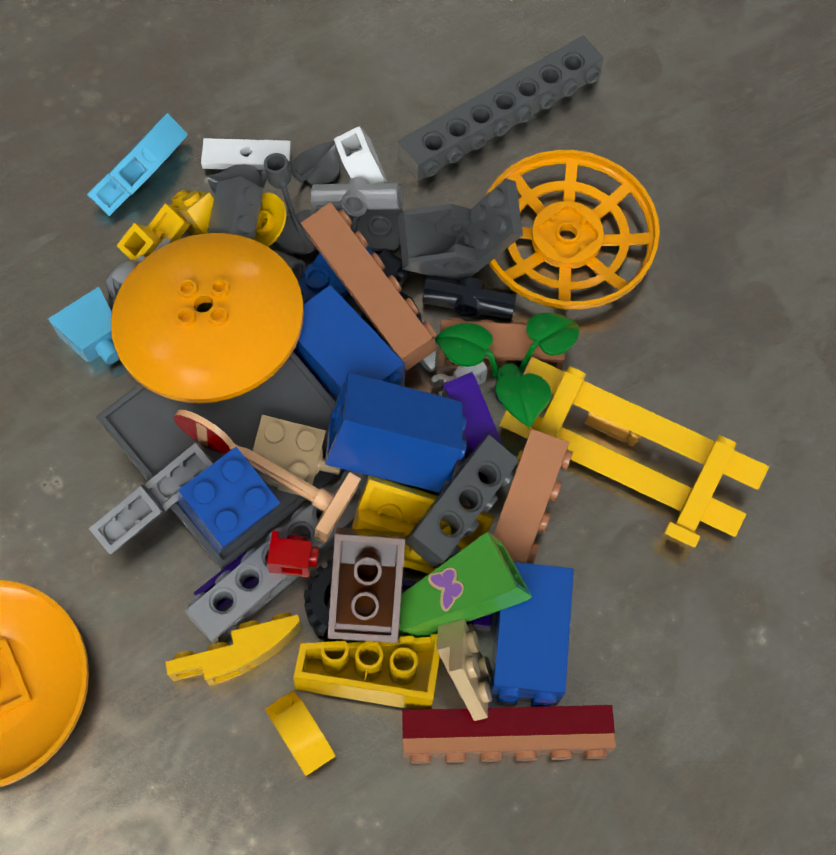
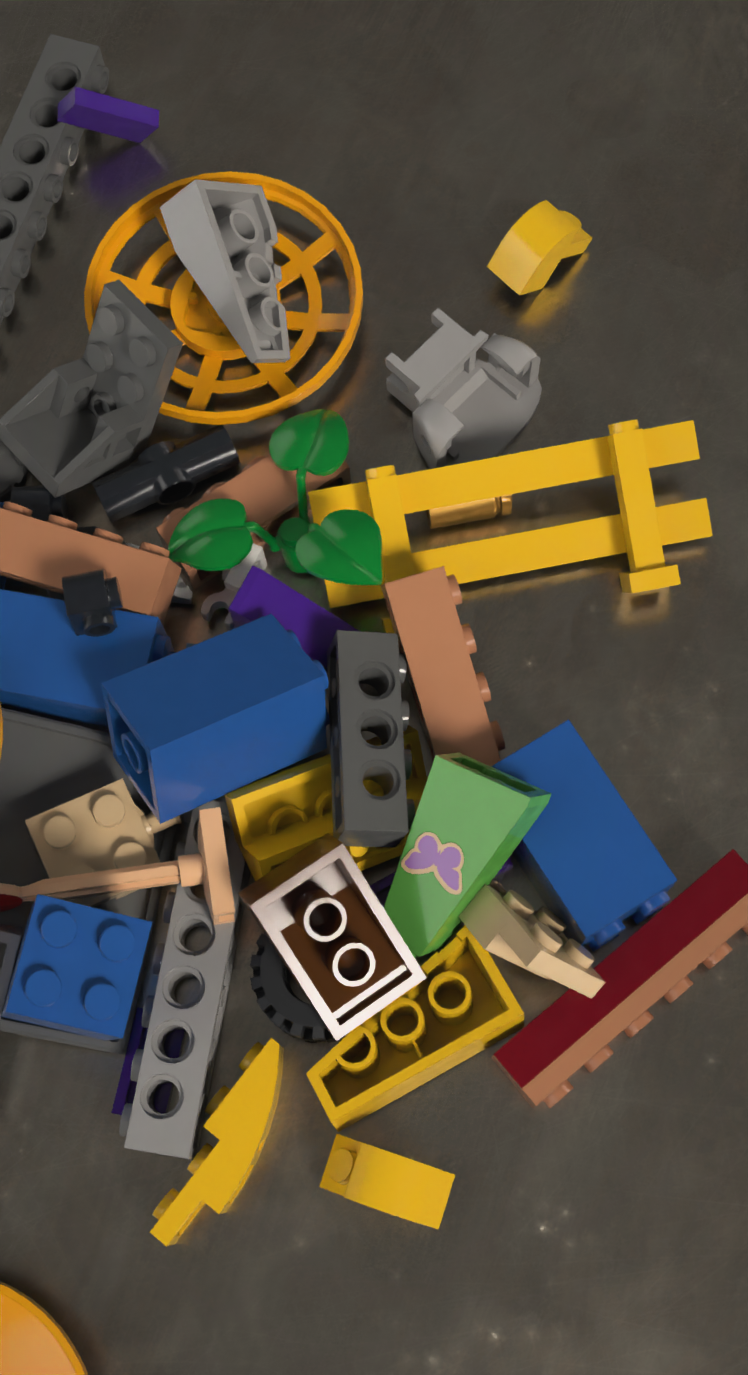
camera: 30 degrees left, 5 degrees up
red brick [267,531,320,577] -> none
none -> dark purple tile [57,86,159,143]
none -> black plate [62,568,123,637]
none -> light grey wedge [160,179,291,363]
none -> light grey piece [385,308,542,469]
none -> yellow brick [487,200,593,296]

